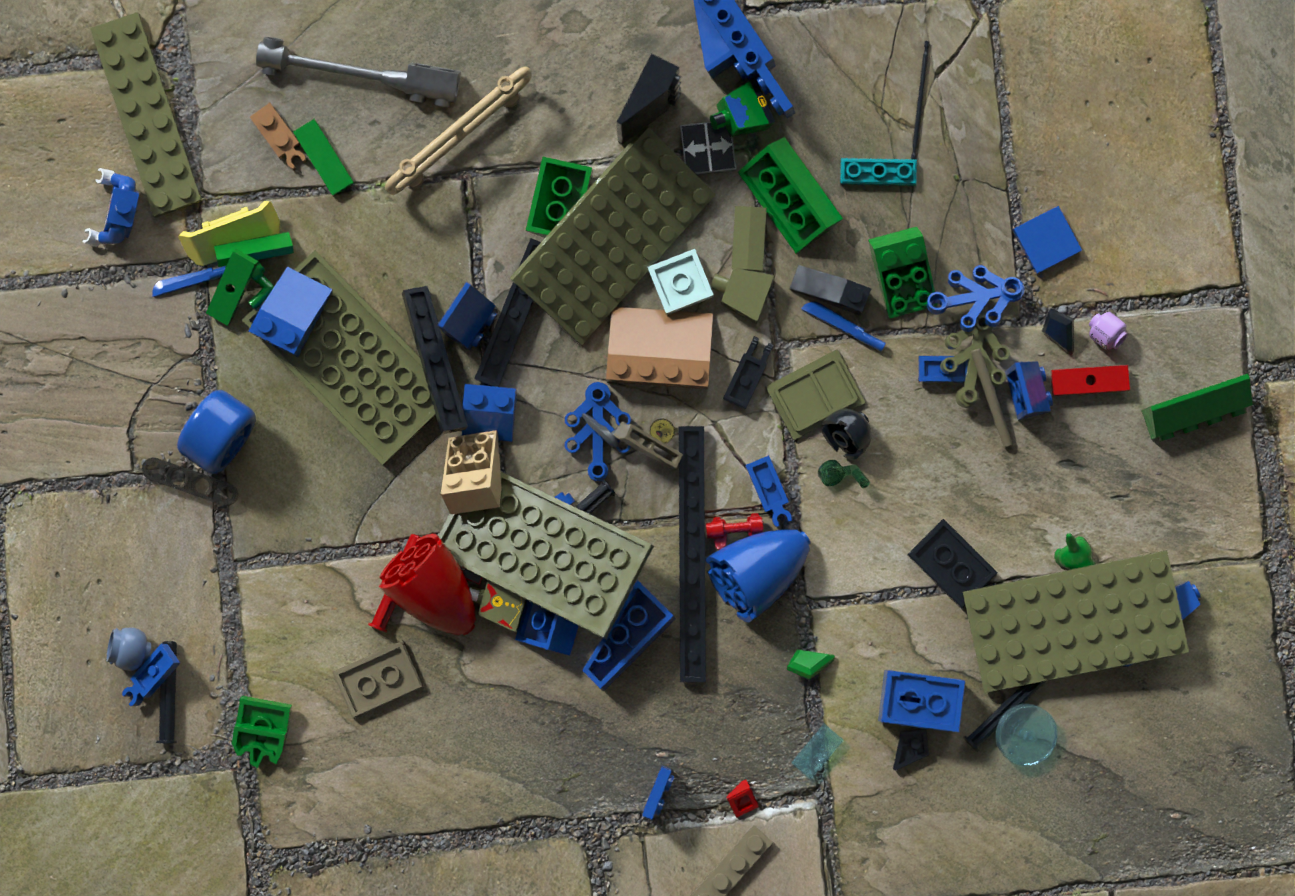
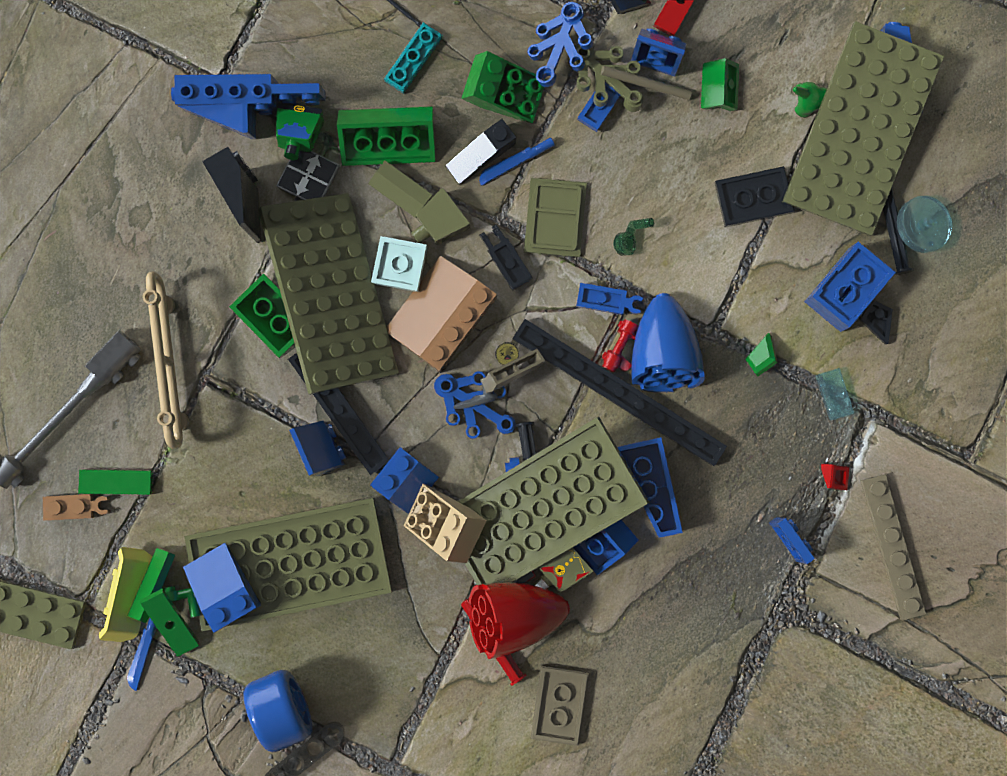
camera: 60 degrees left, 0 degrees up
blue torso [83,168,139,247] -> none
black plate [402,286,468,435] -> none
black cylinder [821,408,872,460] -> none
none -> green panel [701,58,739,111]

